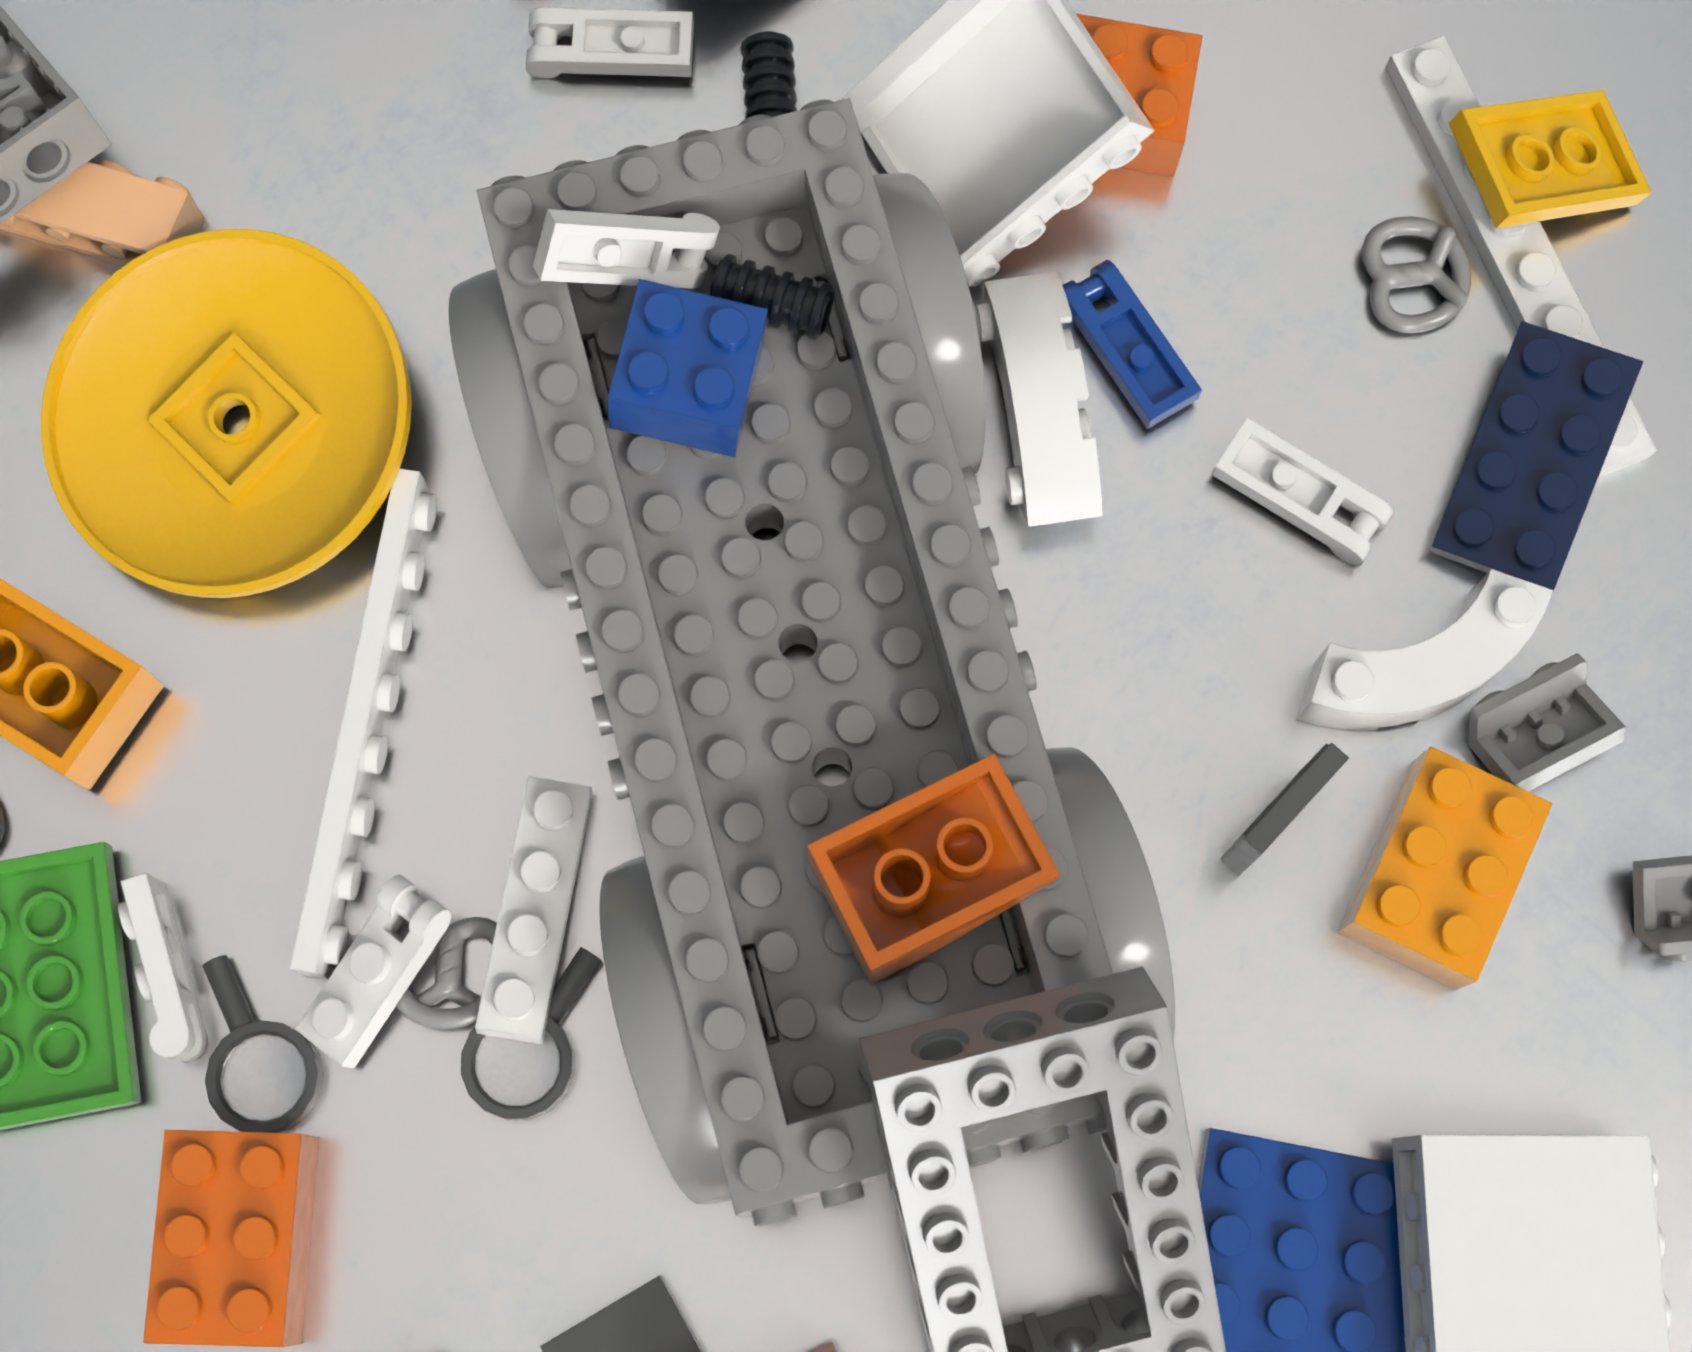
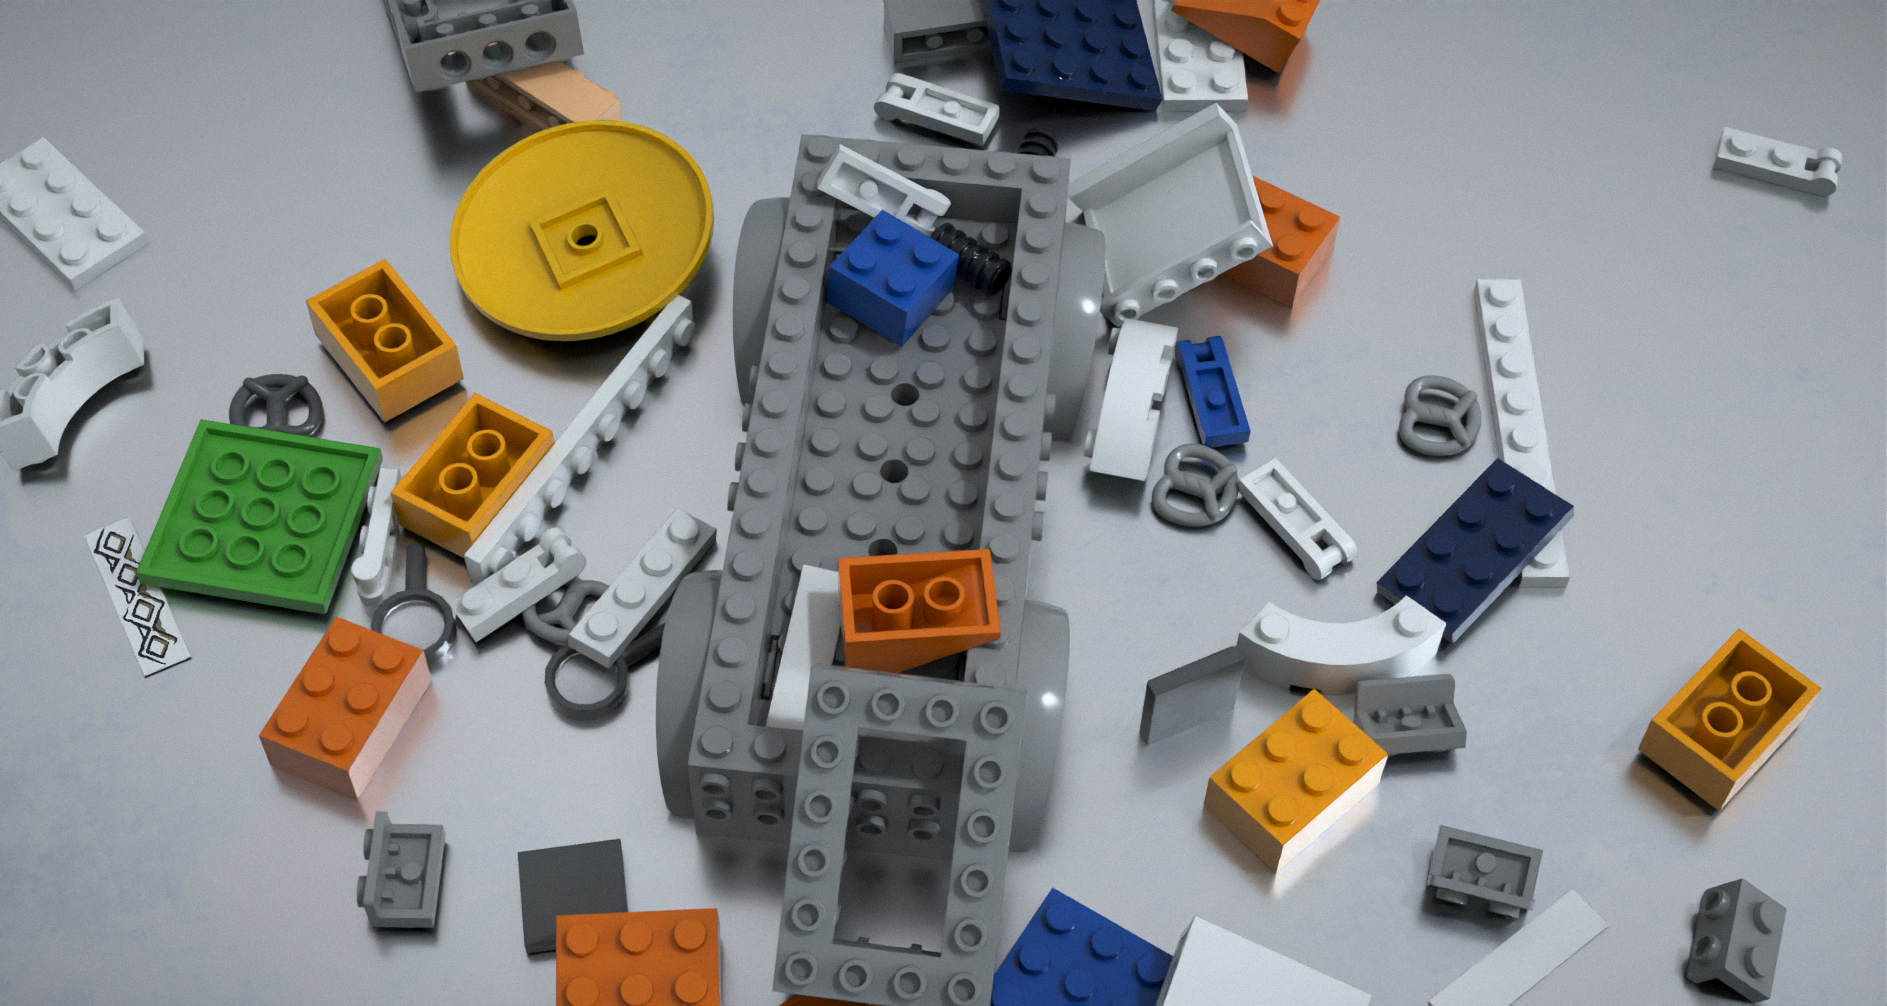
camera: 20 degrees right, 20 degrees down
yellow plate [1448,90,1652,228] -> none
none -> light orange brick [390,393,555,559]
none -> white sticker [766,564,841,730]
none -> light grey piece [1151,444,1239,527]

